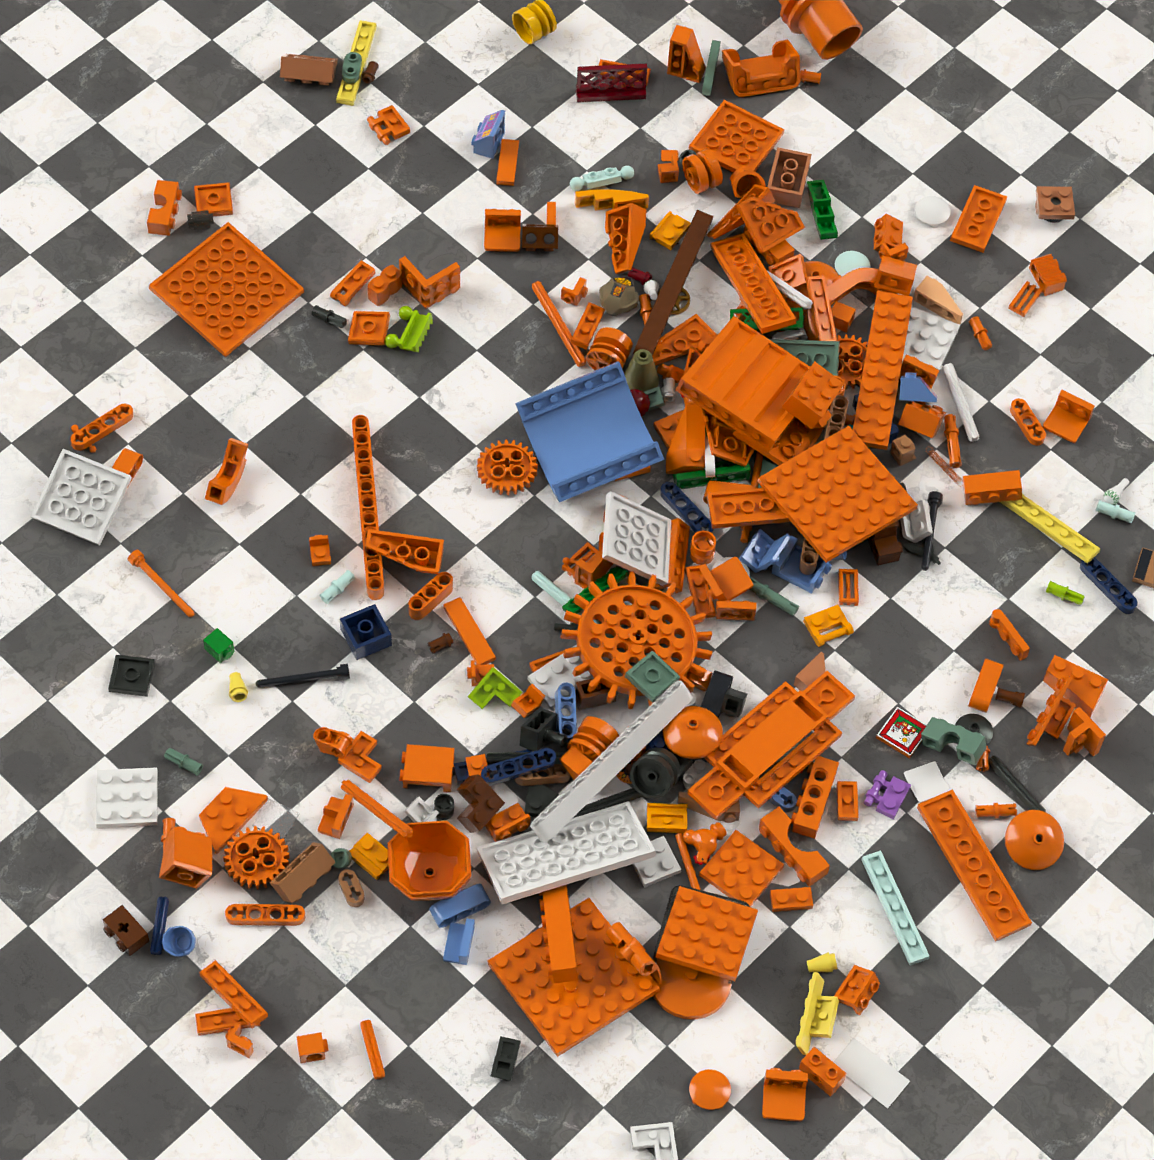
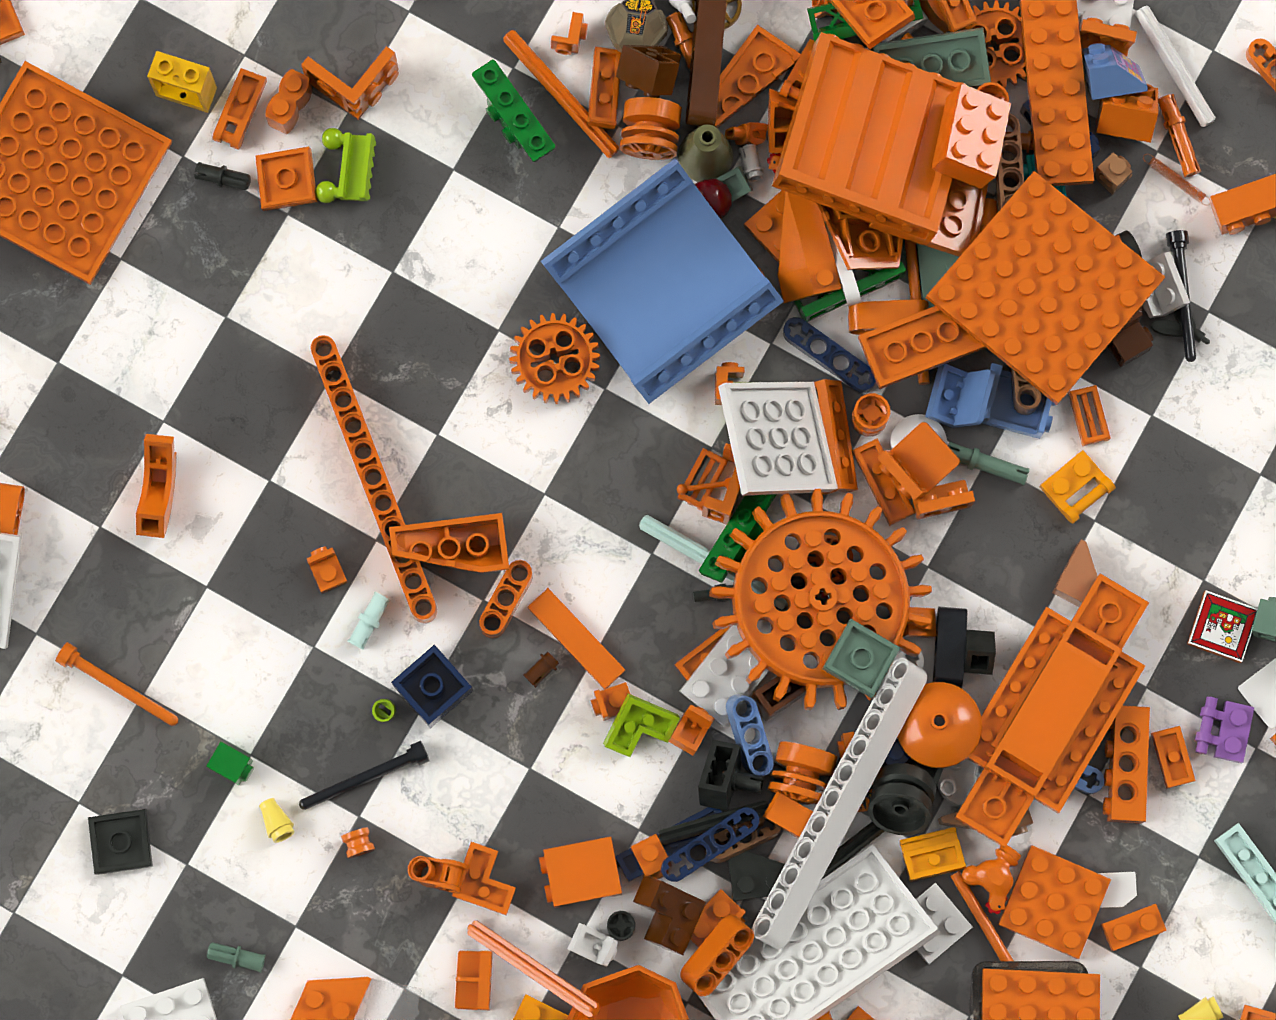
camera: 15 degrees left, 20 degrees up
orange arch [759,806,830,887] -> none
none -> yellow window [147,51,217,113]
none -> orange wheel [341,827,375,859]
none -> lime hinge [372,698,396,722]
none -> green bracket [472,59,555,162]
none -> reddish brown brick [616,45,681,98]
none -> orange beam [680,915,754,996]

